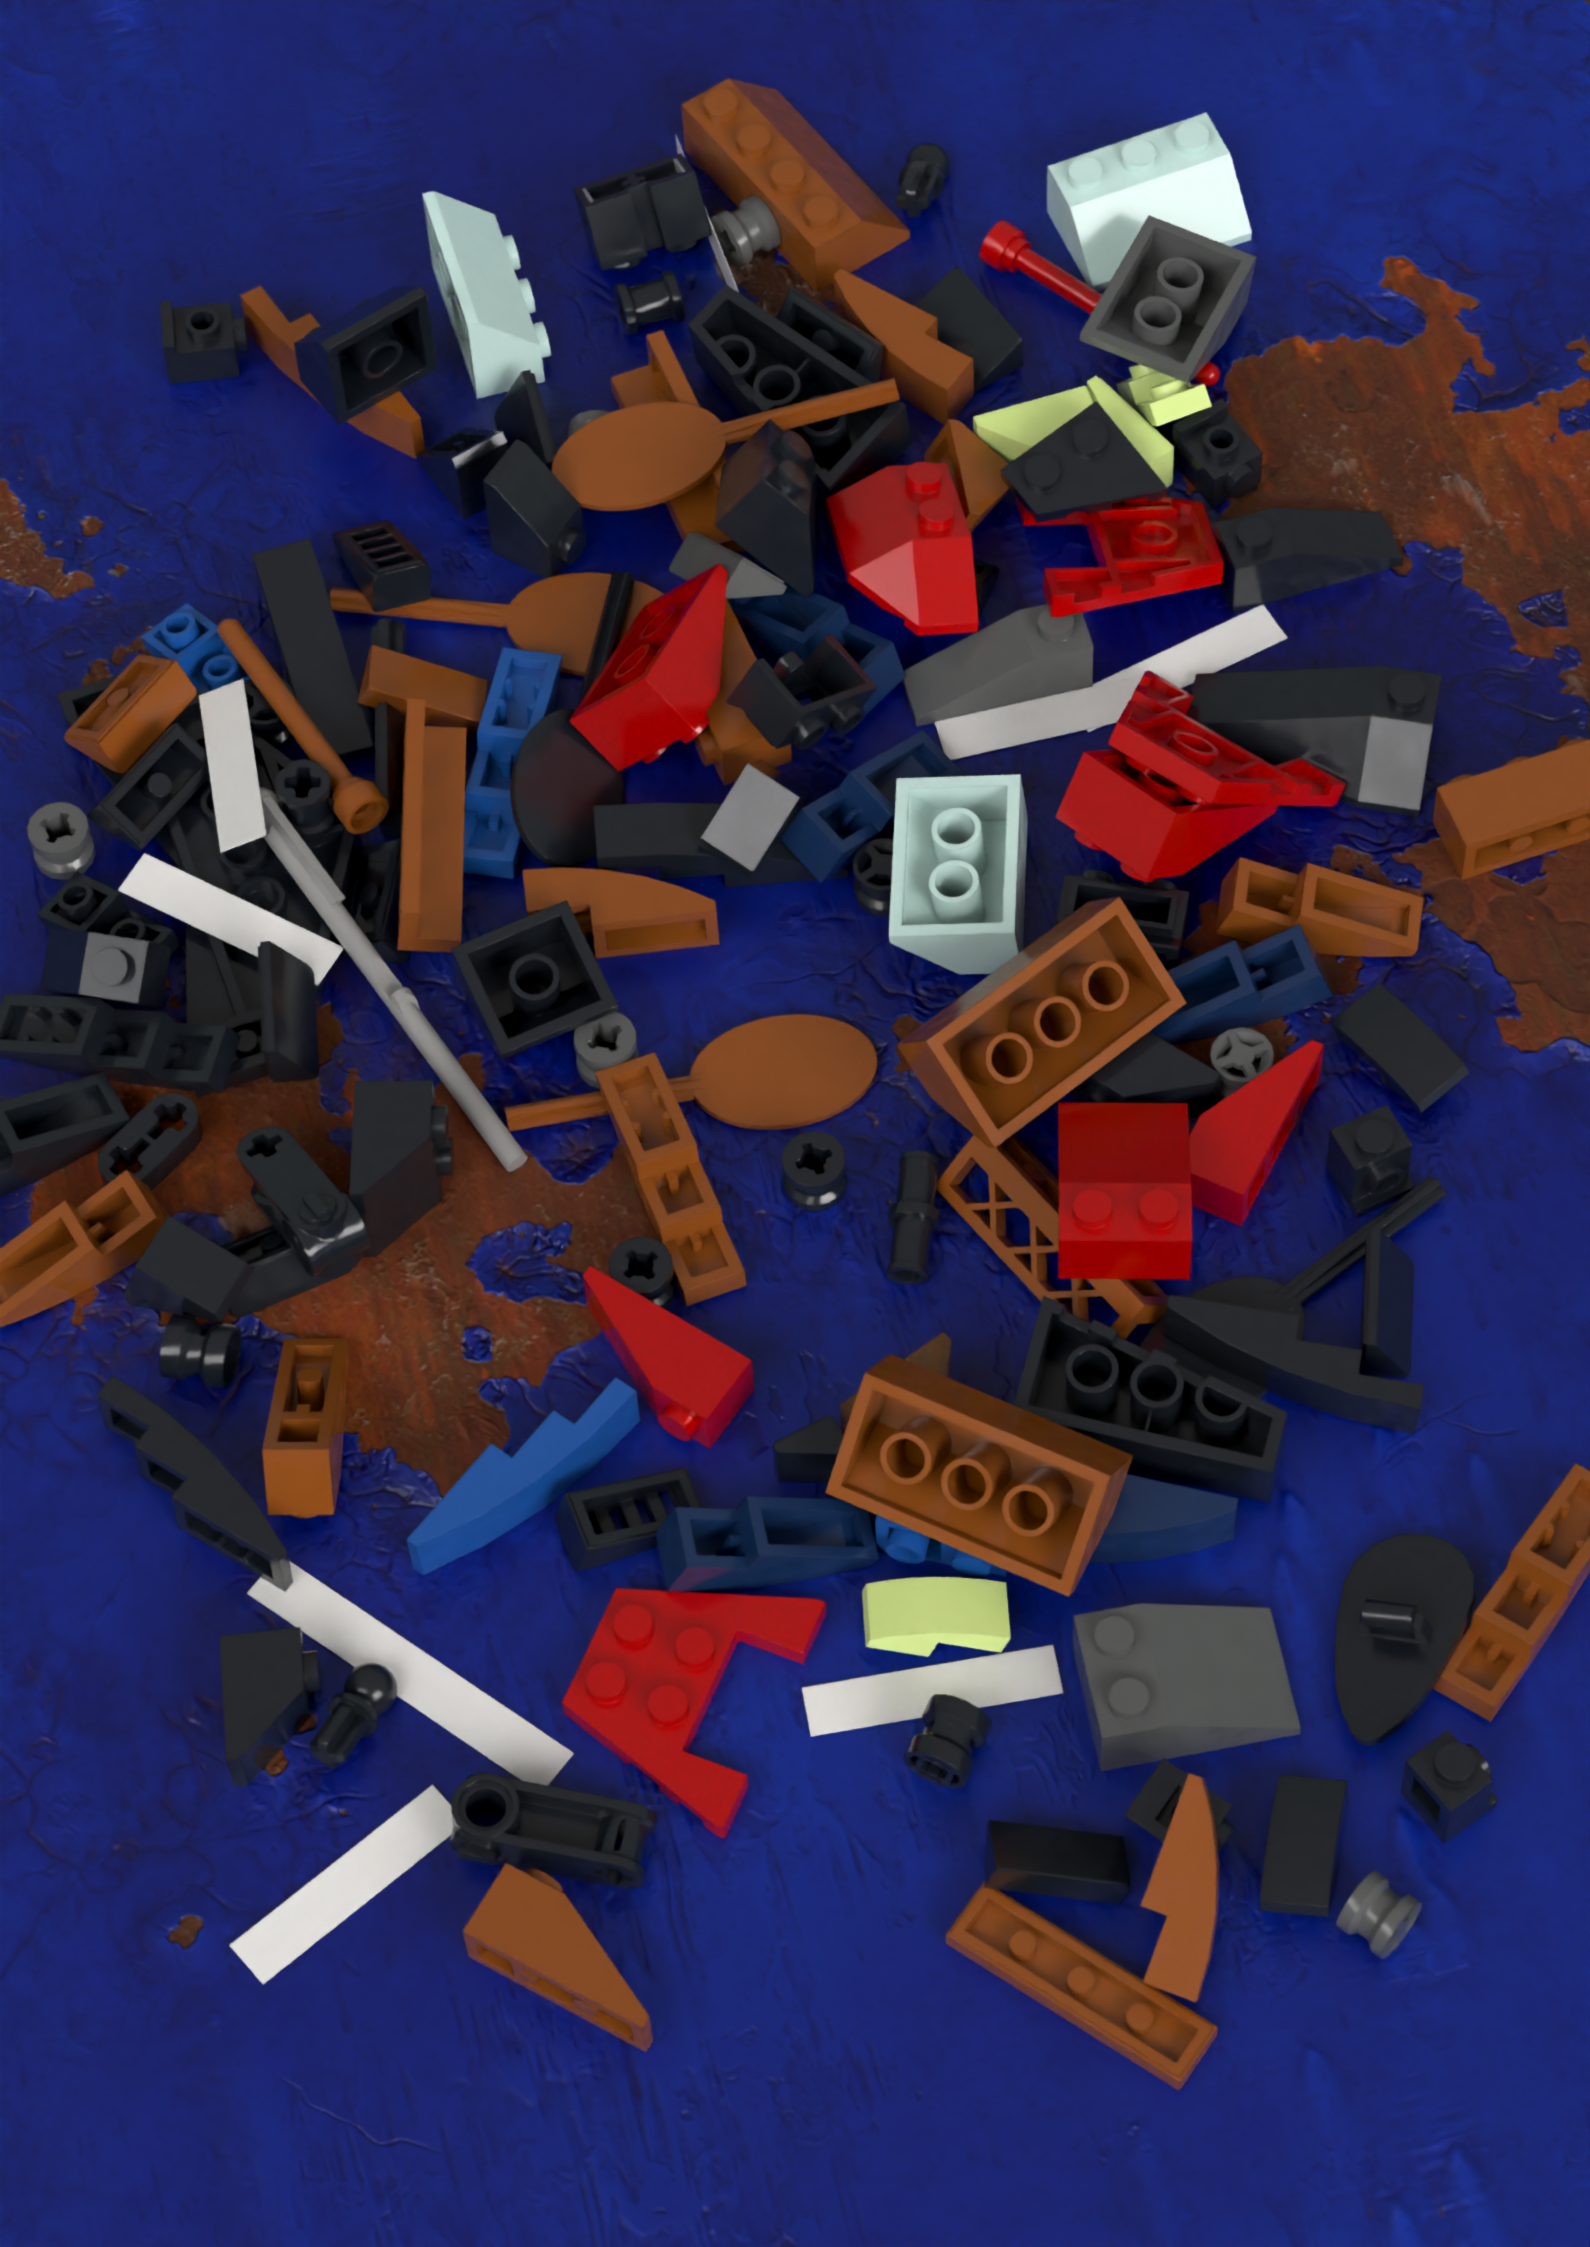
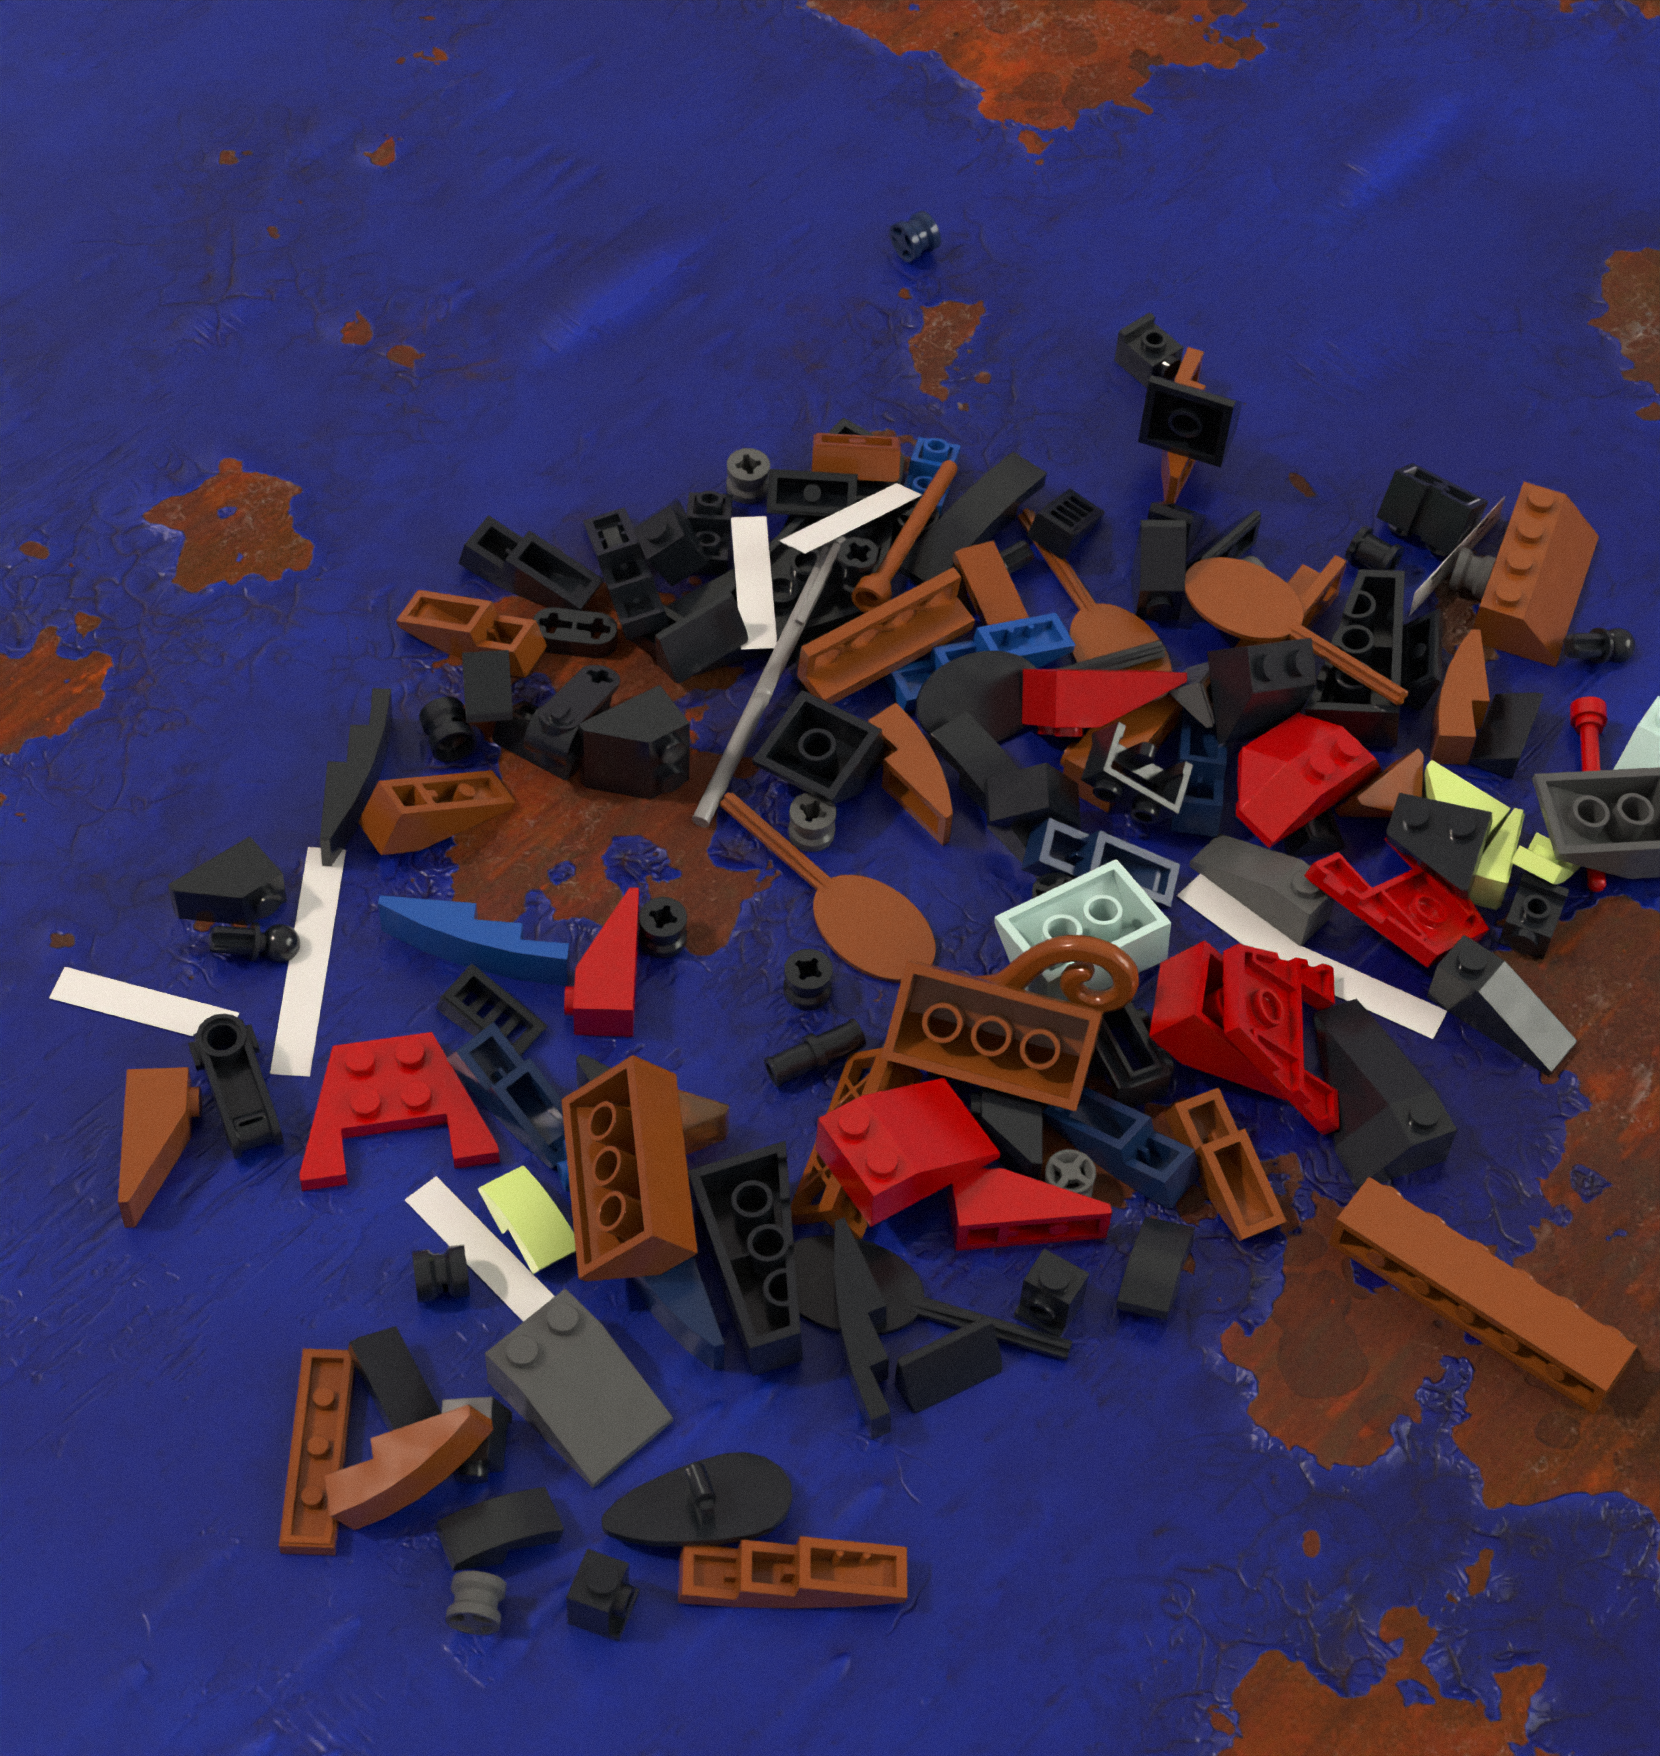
camera: 50 degrees right, 5 degrees down
light aqua slope [422,191,551,399] -> none
dark orange slope [595,1052,747,1306] -> none
none -> dark orange plant [975,935,1139,1013]

